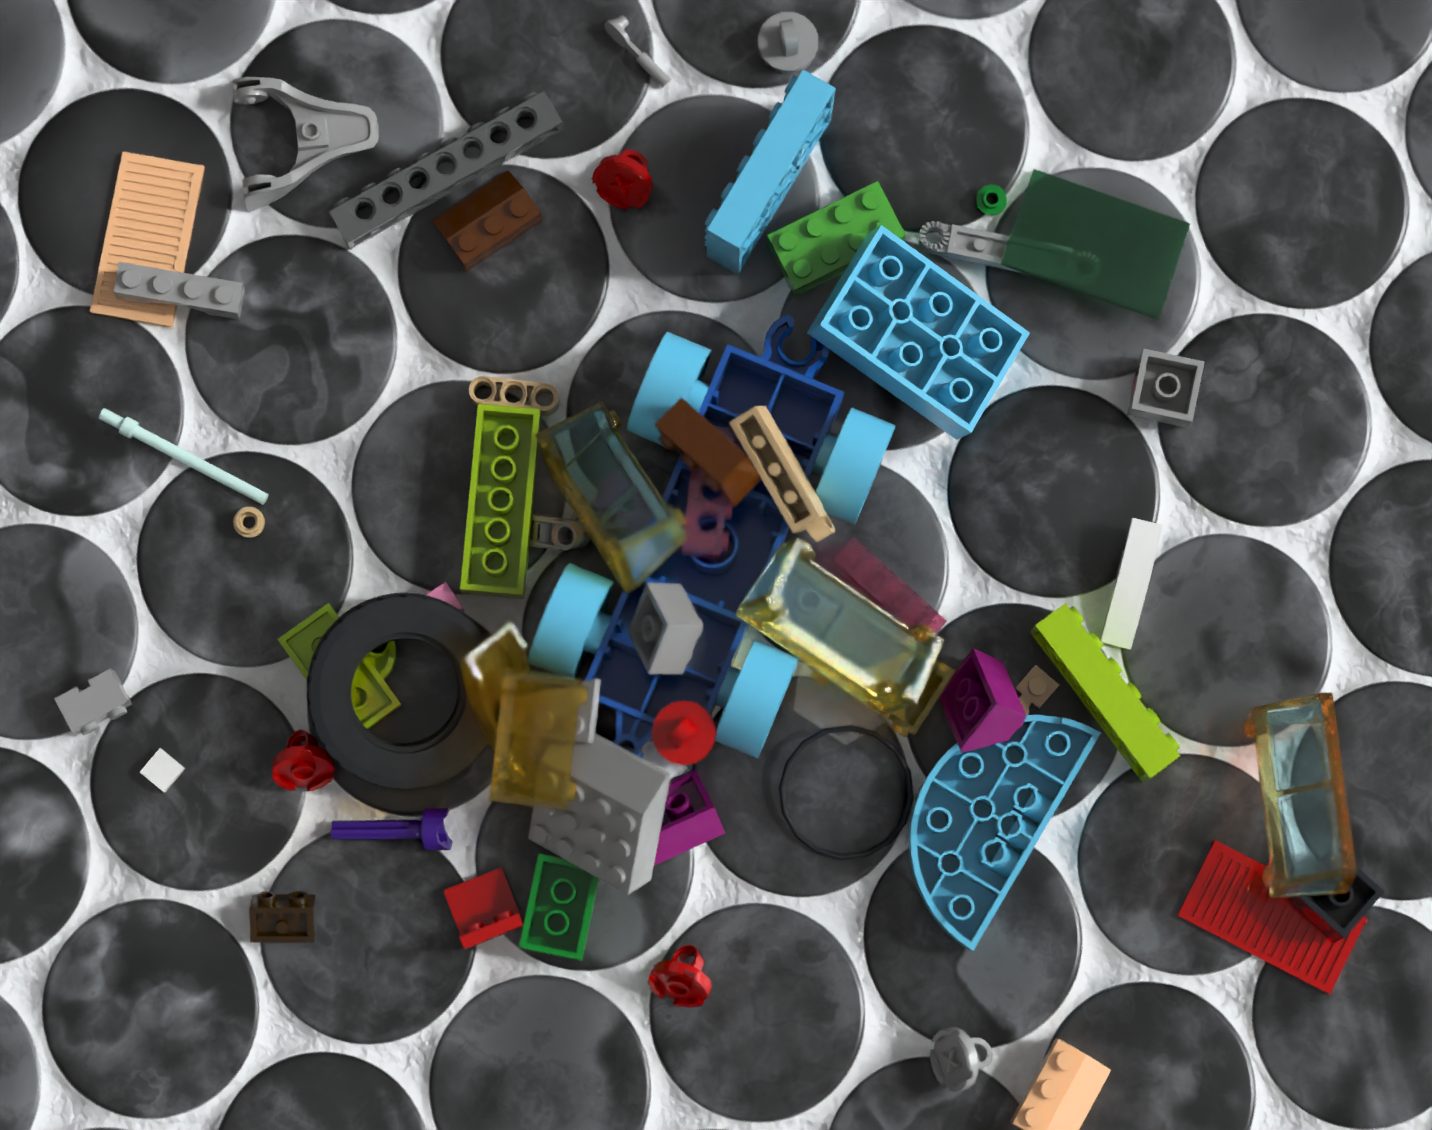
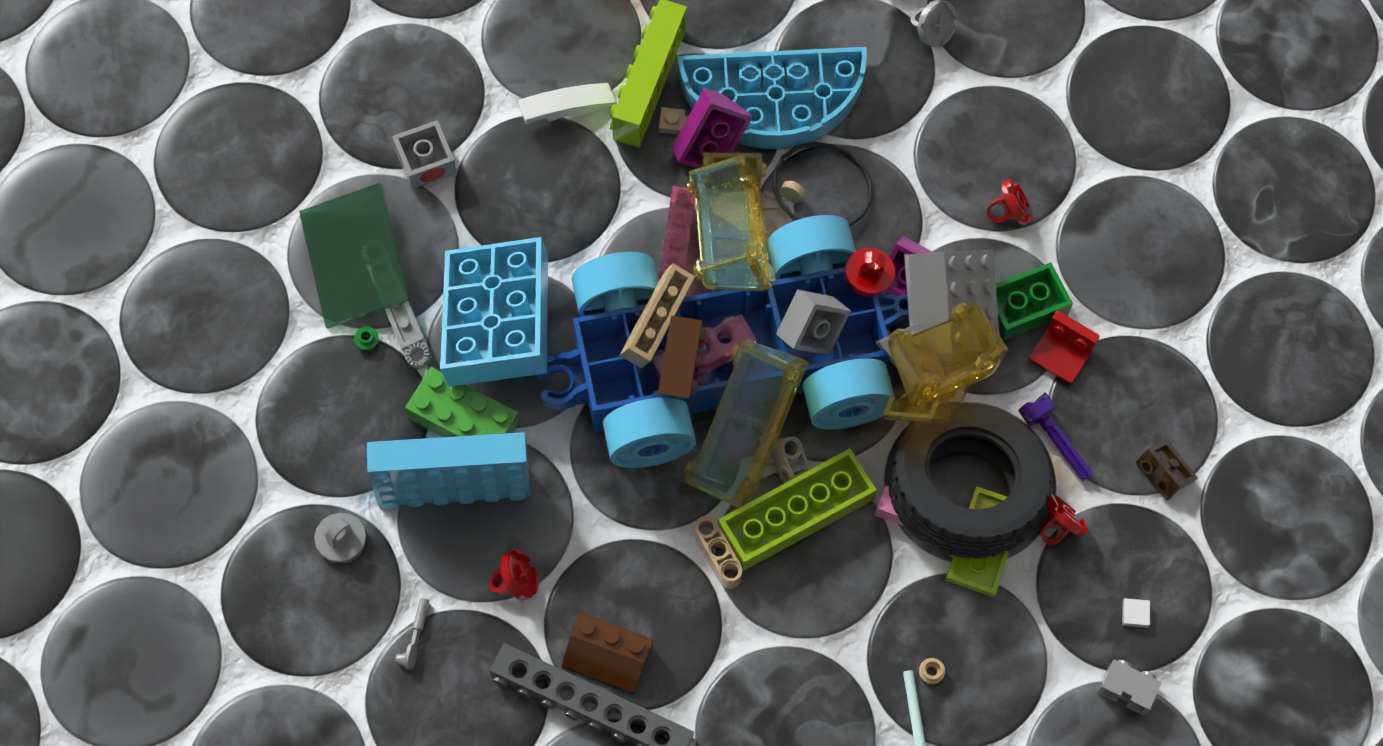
camera: 125 degrees left, 15 degrees down
none -> tan tile [780,181,805,203]

